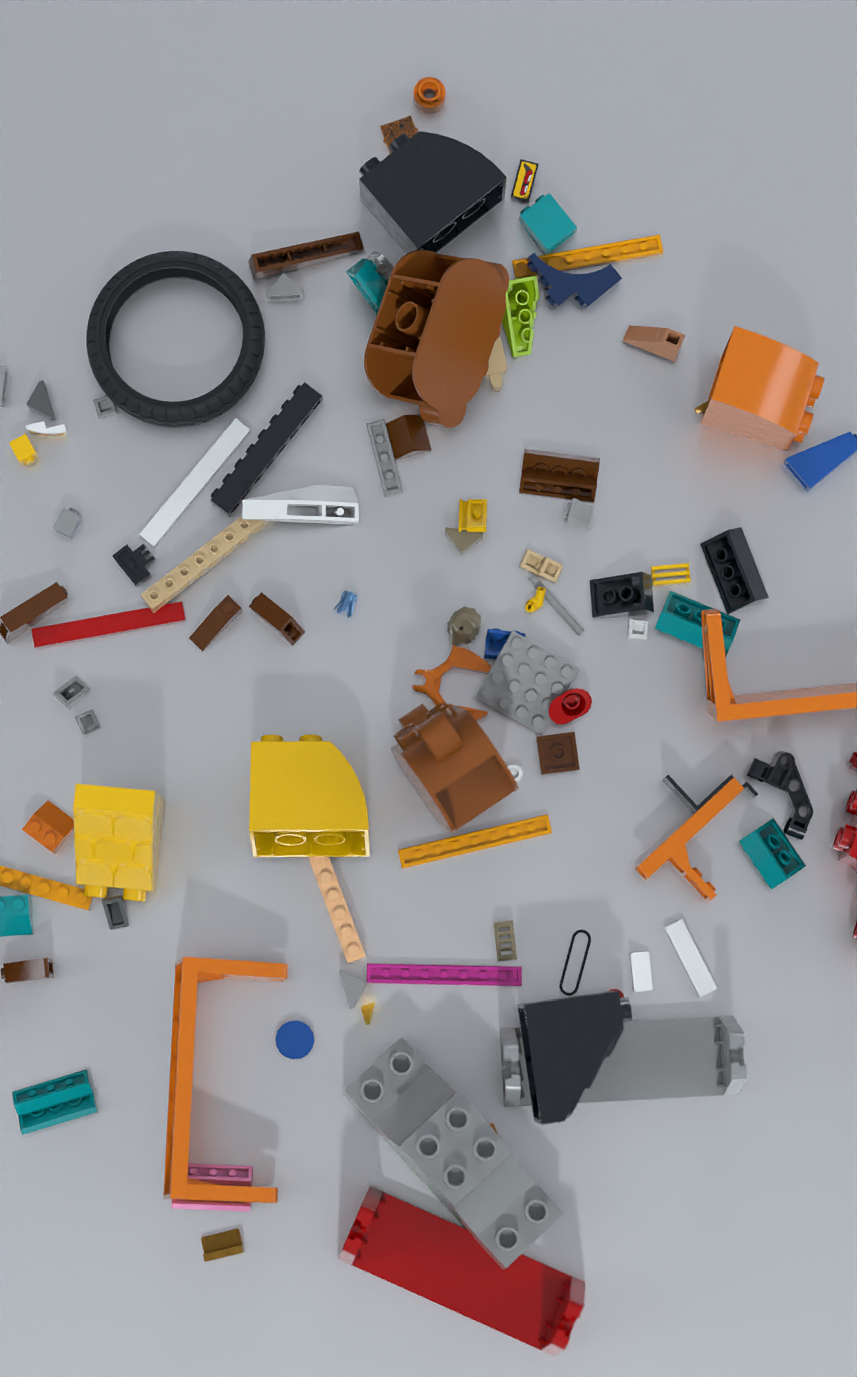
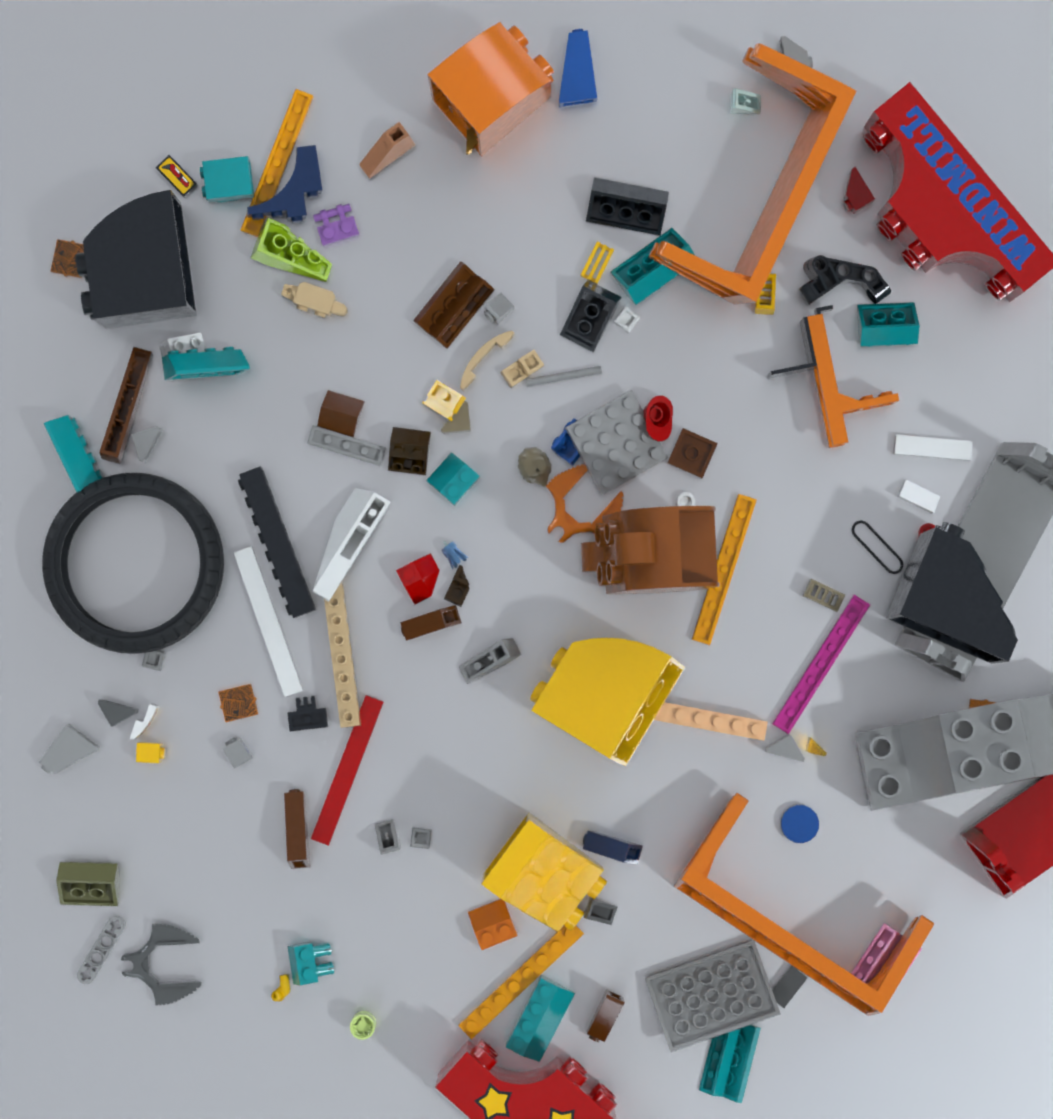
camera: 55 degrees left, 5 degrees up
reddish brown slope [189,595,243,652] -> none
pearl gold panel [201,1229,244,1262] -> none
dark orange brick [364,250,509,428] -> none
orange piece [413,77,446,114] -> none
yellow arm [525,586,546,613] -> none
none -> teal slope [44,415,104,493]
none -> clear orange piece [218,684,258,722]
none -> medium lavender plate [313,204,359,246]
none -> dark brown slope [388,427,431,475]
none -> red slope [396,553,440,605]
none -> teal slope [426,452,480,506]
none -> dark brown slope [444,565,470,607]
none -> light grey slope [459,638,521,684]
none -> tan slope [460,331,515,392]
none -> dark blue slope [583,831,643,864]
none -> light grey plate [645,940,781,1053]
none -> yellow slope [755,274,776,315]
none -> dark grey tile [772,966,807,1008]

